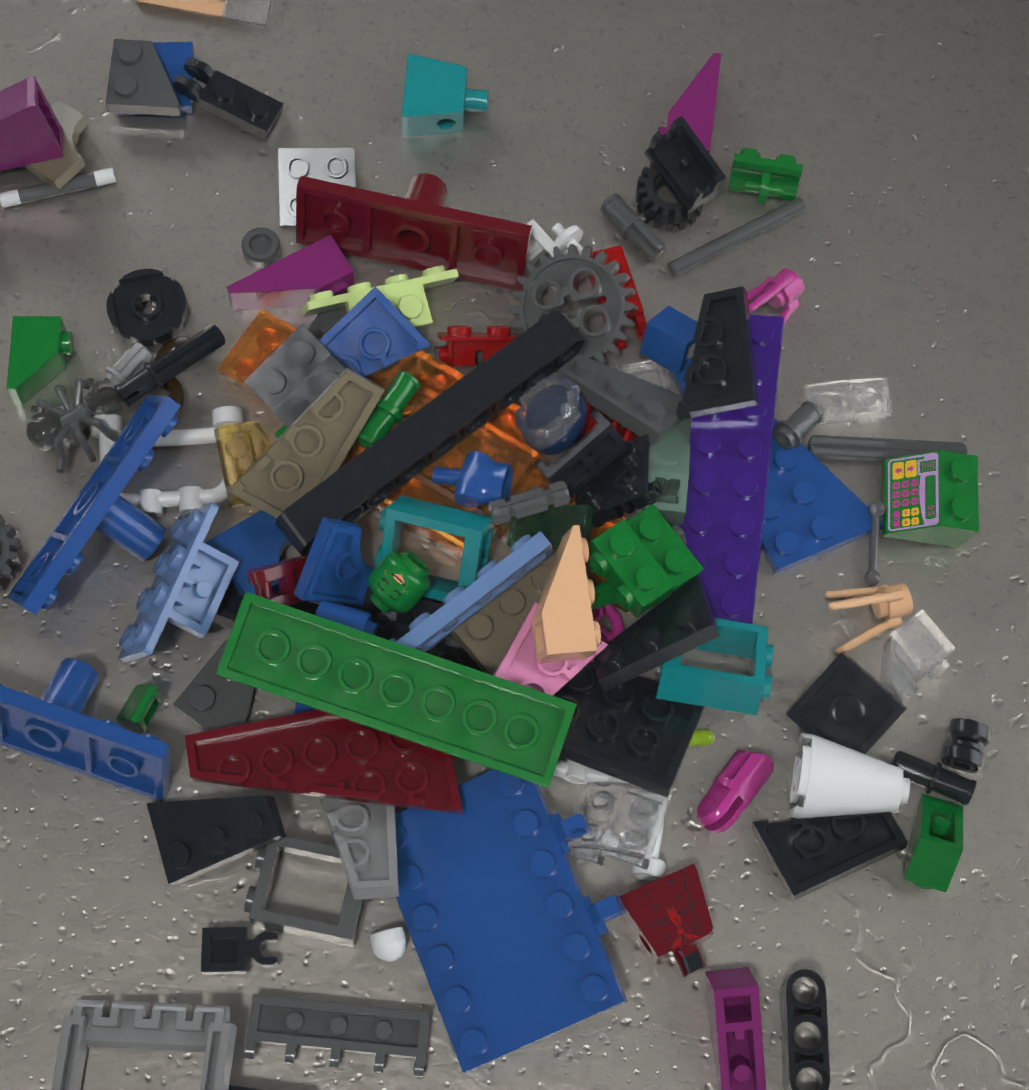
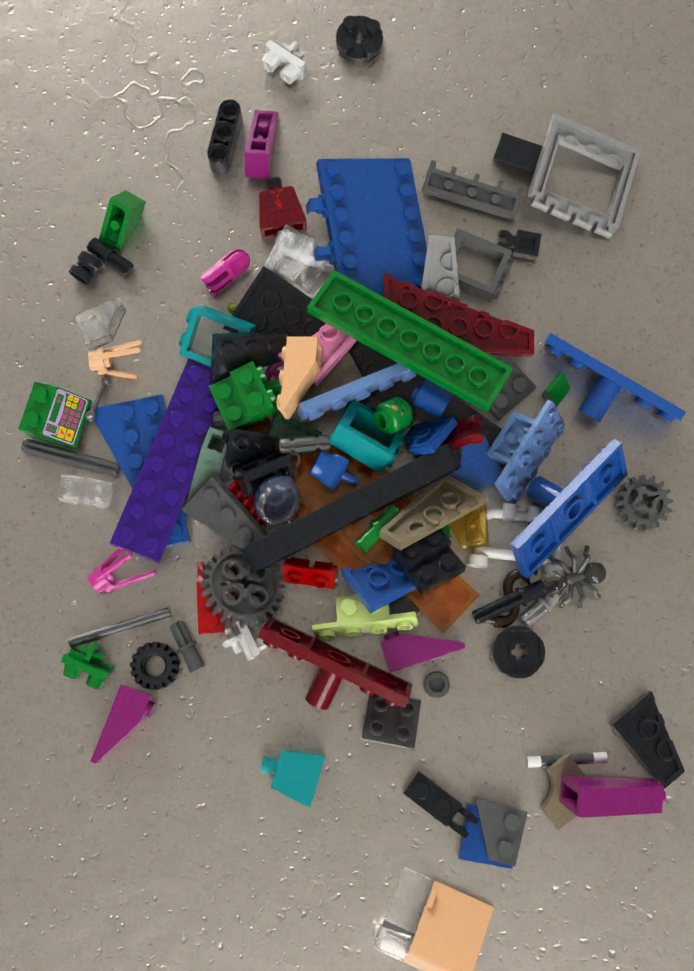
camera: 165 degrees left, 10 degrees up
green slope [6,316,73,406] -> none
black wing [146,795,286,885] -> none
white hinge [369,927,406,962] -> none
blue panel [639,306,697,374] -> none
black hinge [644,116,727,214] -> none
black wing [676,286,759,420] -> none
black wing [752,812,908,902] -> none
dark grey pin [773,401,823,450] -> none
black hinge [786,651,907,754] -> none
white cone [789,732,910,819] -> none

